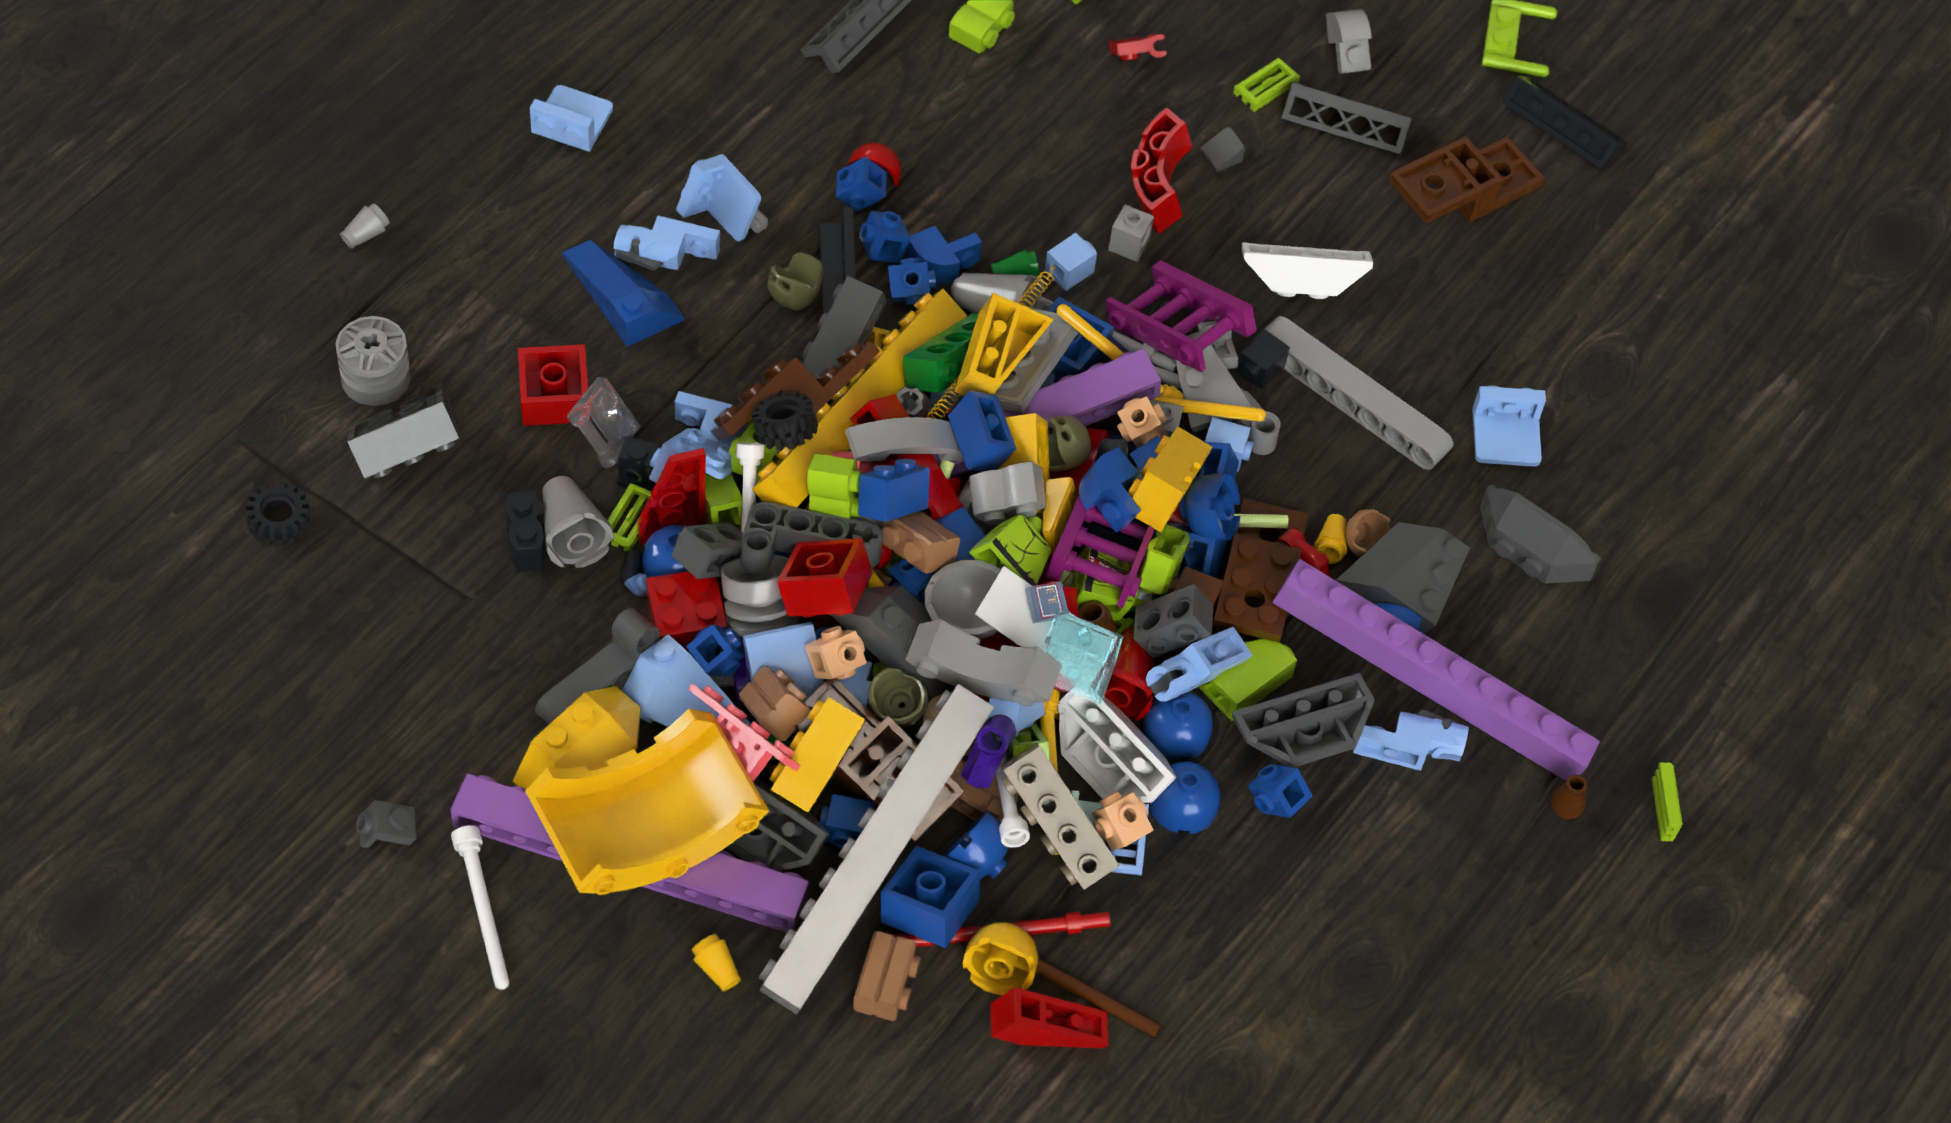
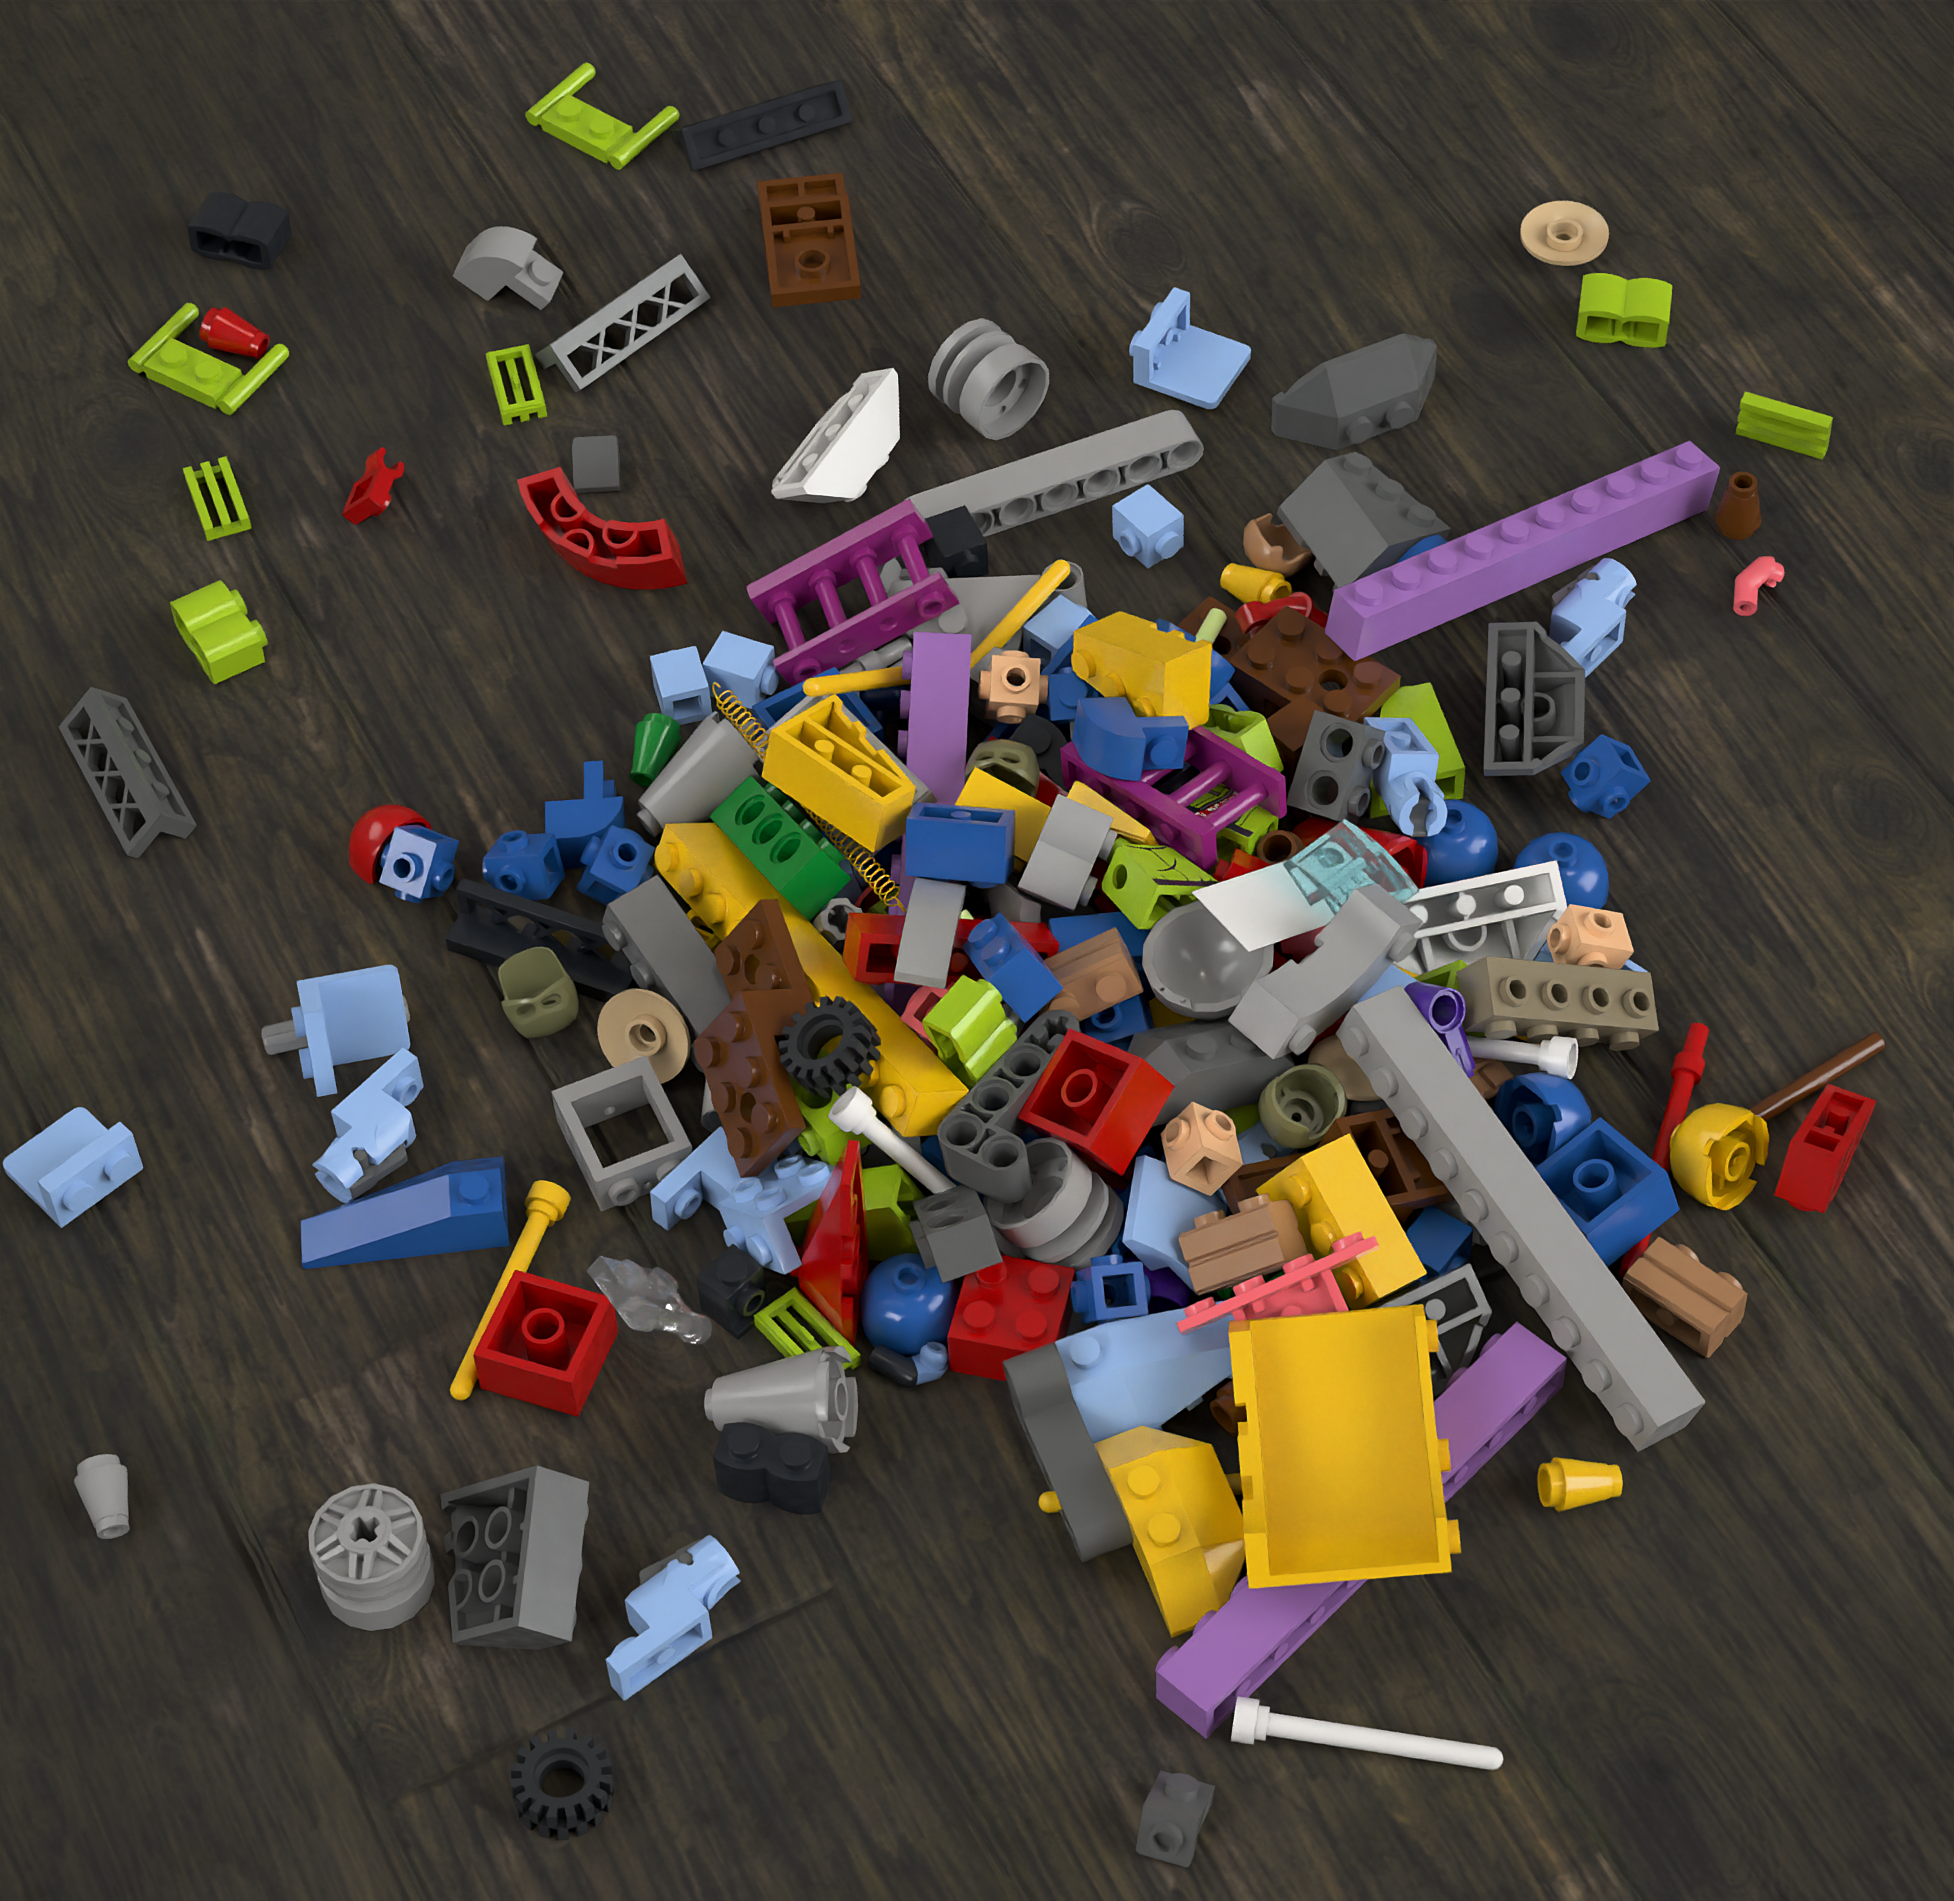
camera: 55 degrees left, 5 degrees down
sand blue tile [1025,582,1069,623] -> none
light grey brick [1108,205,1154,262] -> none
none -> yellow piece [450,1180,571,1400]
none -> light grey window [551,1056,693,1211]
none -> tan dish [597,989,691,1084]
none -> light blue plate [606,1535,741,1701]
none -> light blue brick [702,631,780,709]
none -> light grey wheel [928,318,1049,440]
none -> light blue brick [1112,484,1184,568]
none -> tan dish [1520,201,1609,266]
none -> lime brick [1576,273,1672,348]
none -> coral arm [1733,556,1785,616]

